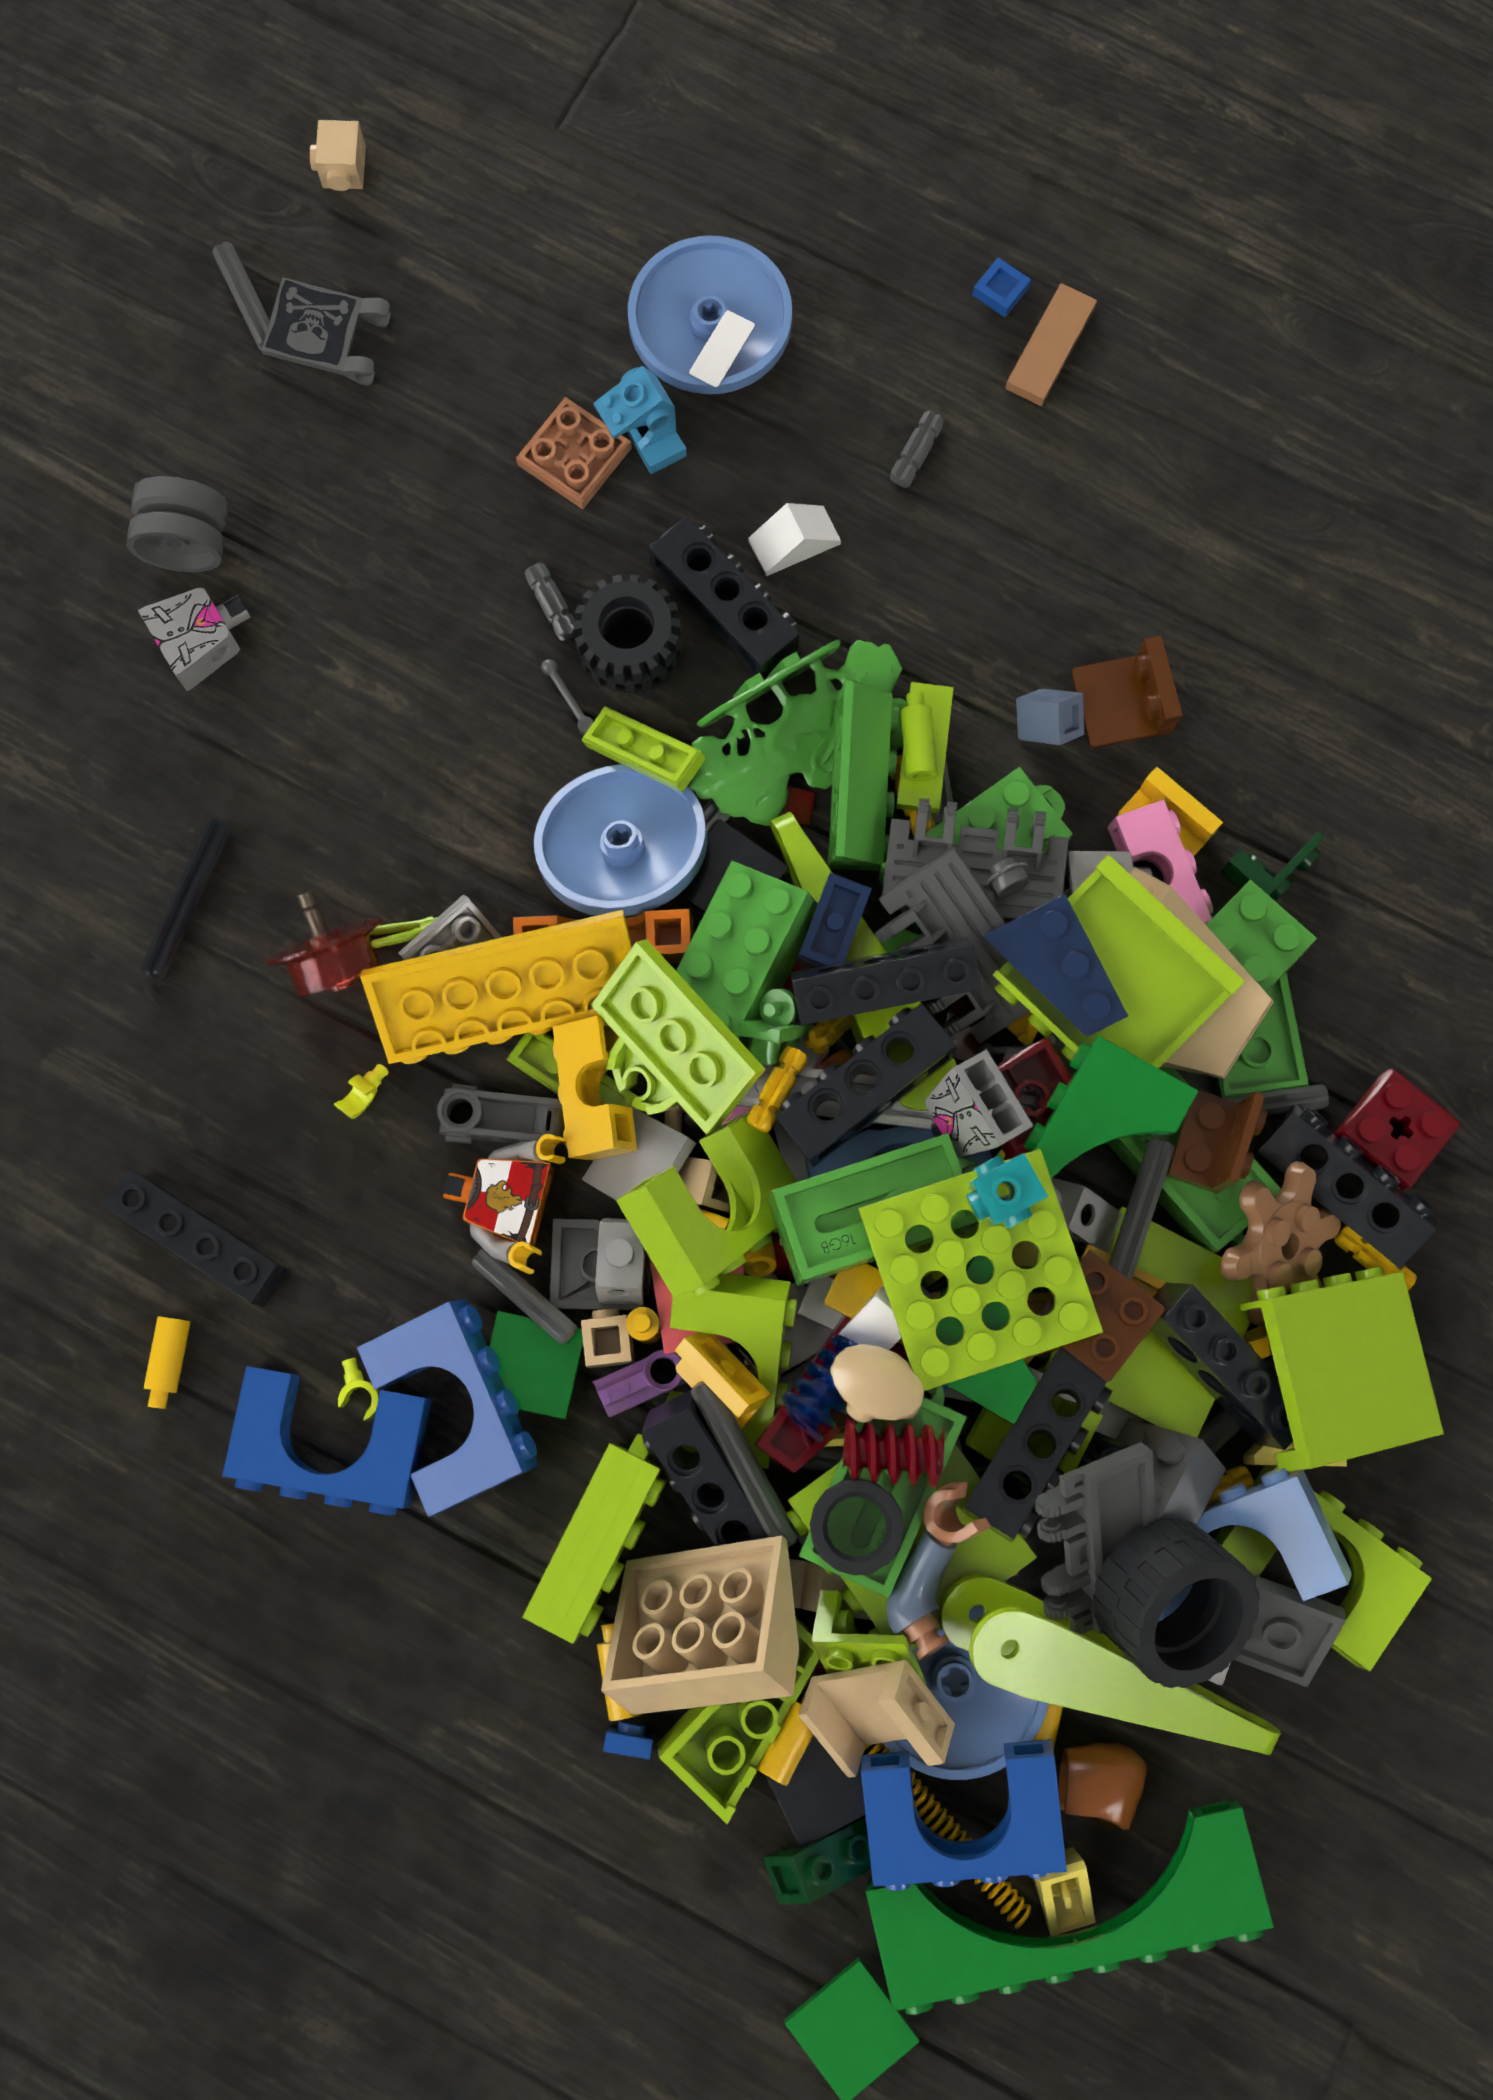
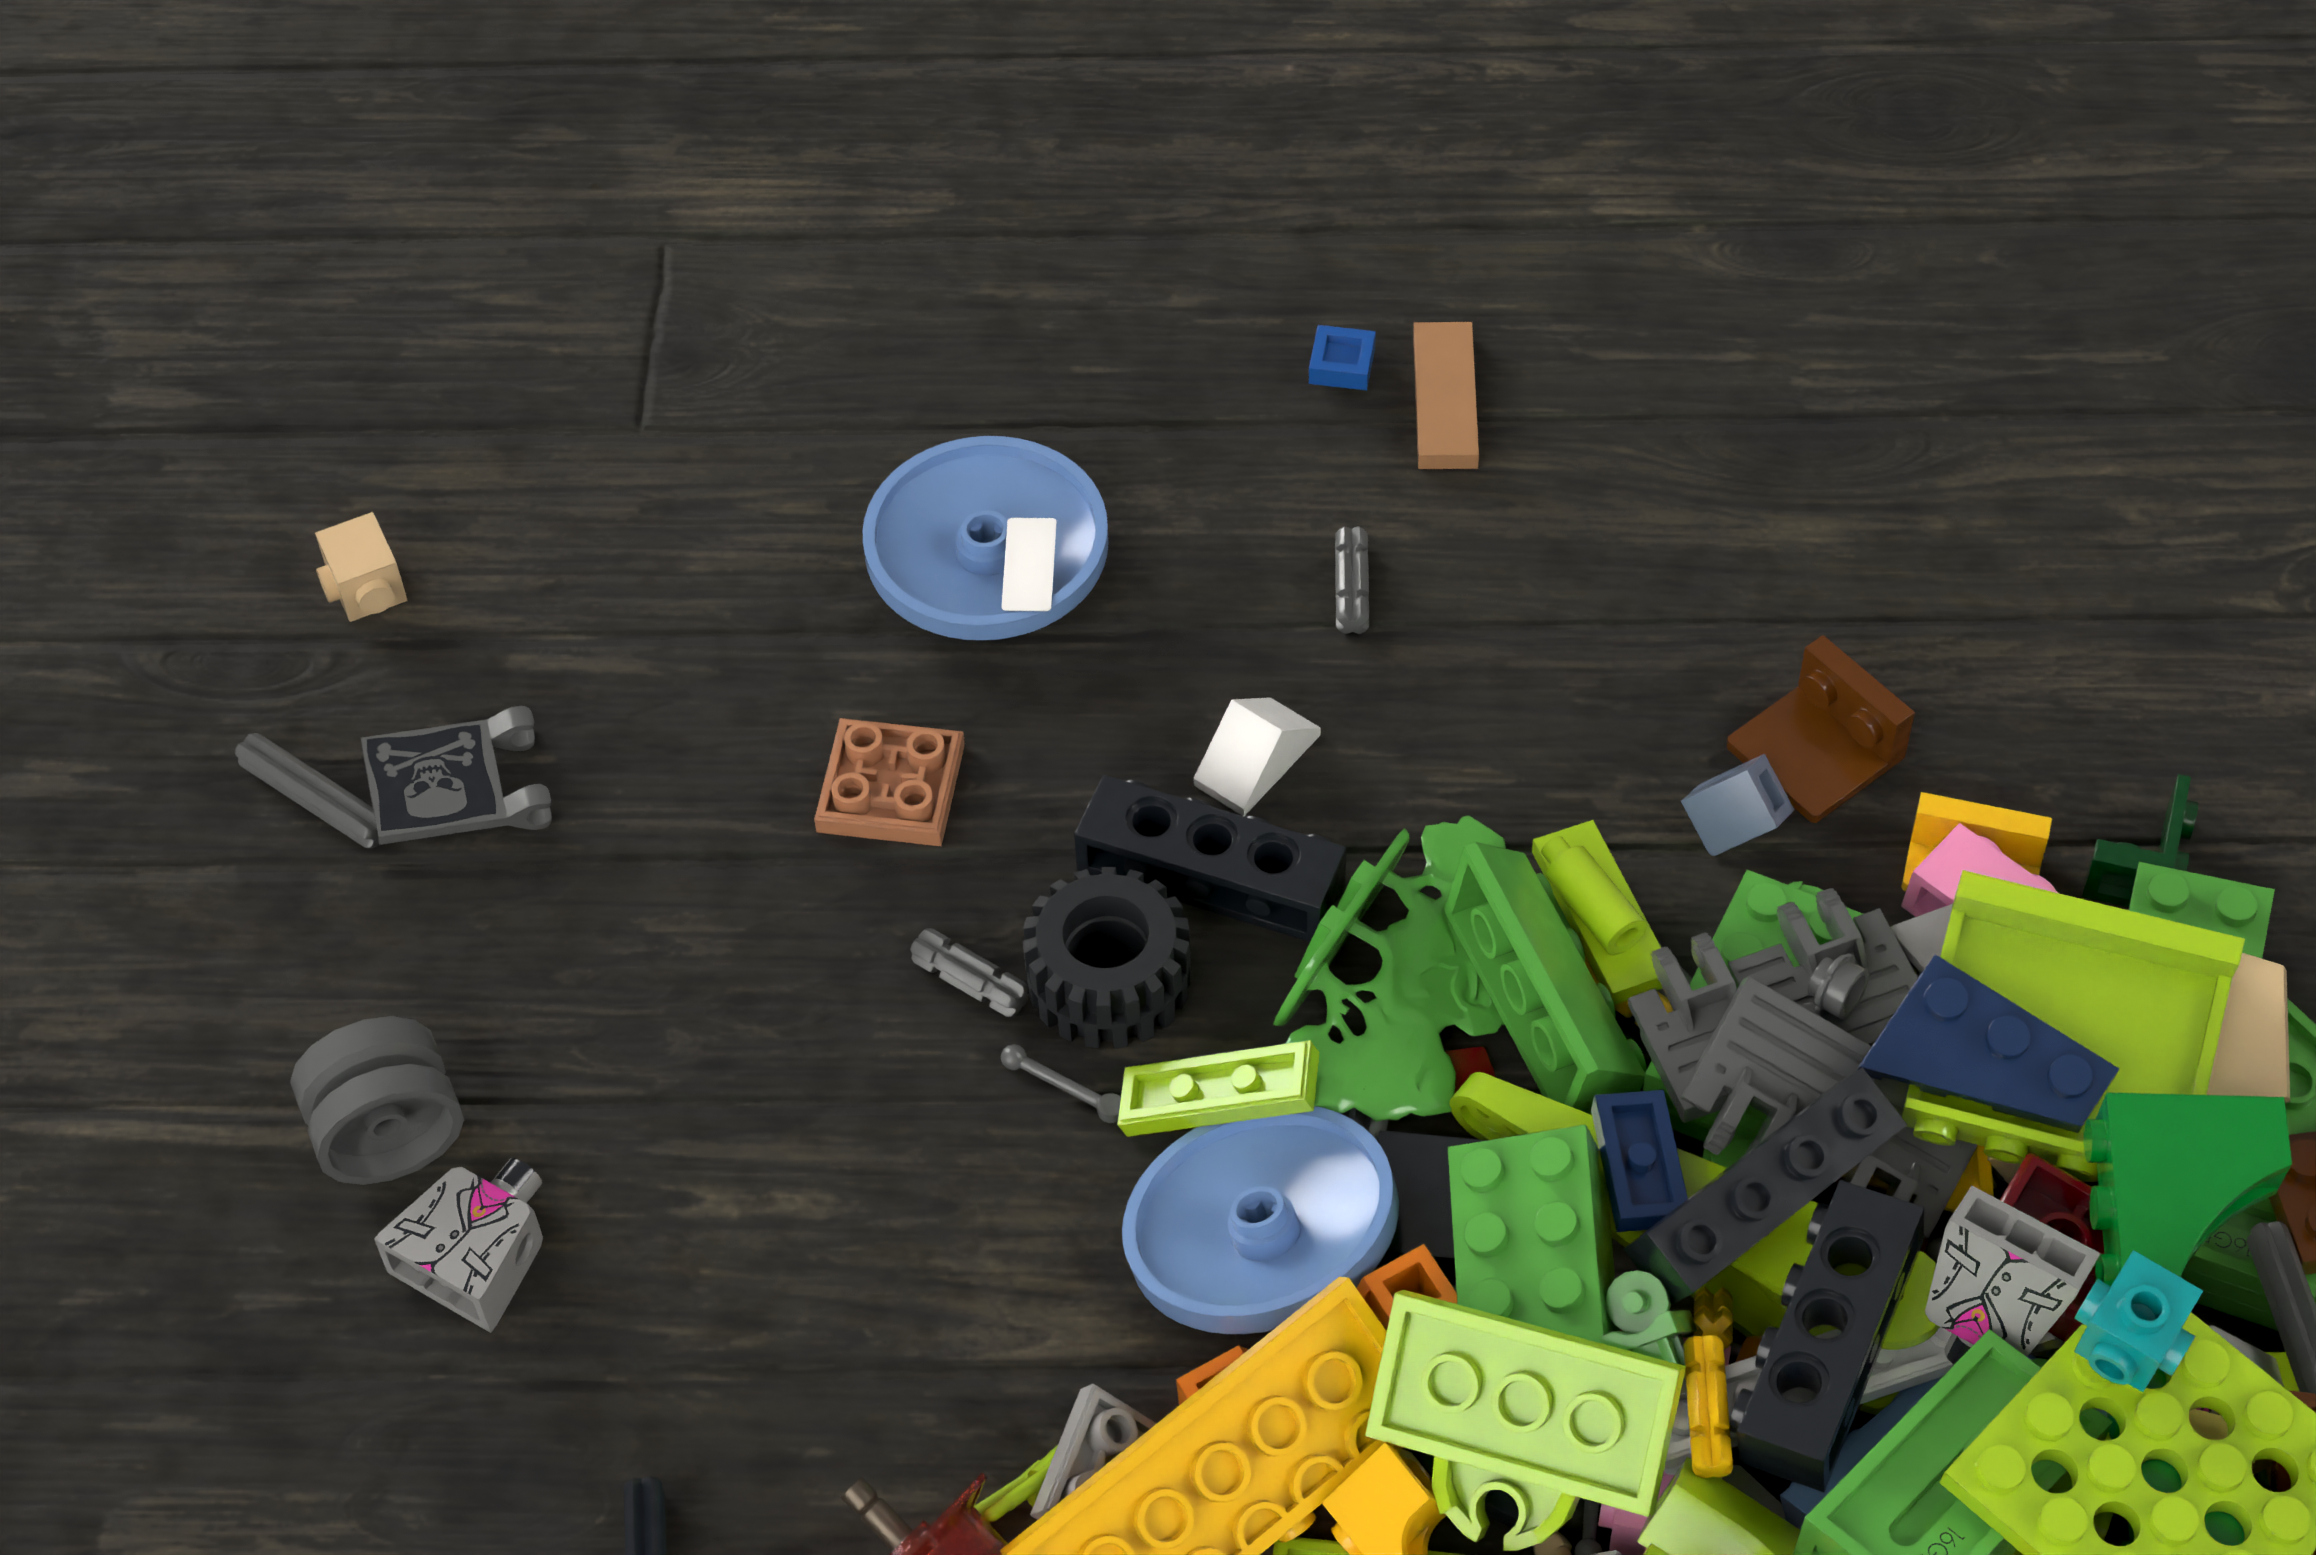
camera: 25 degrees left, 25 degrees down
dark azure tile [593,366,687,474] -> none

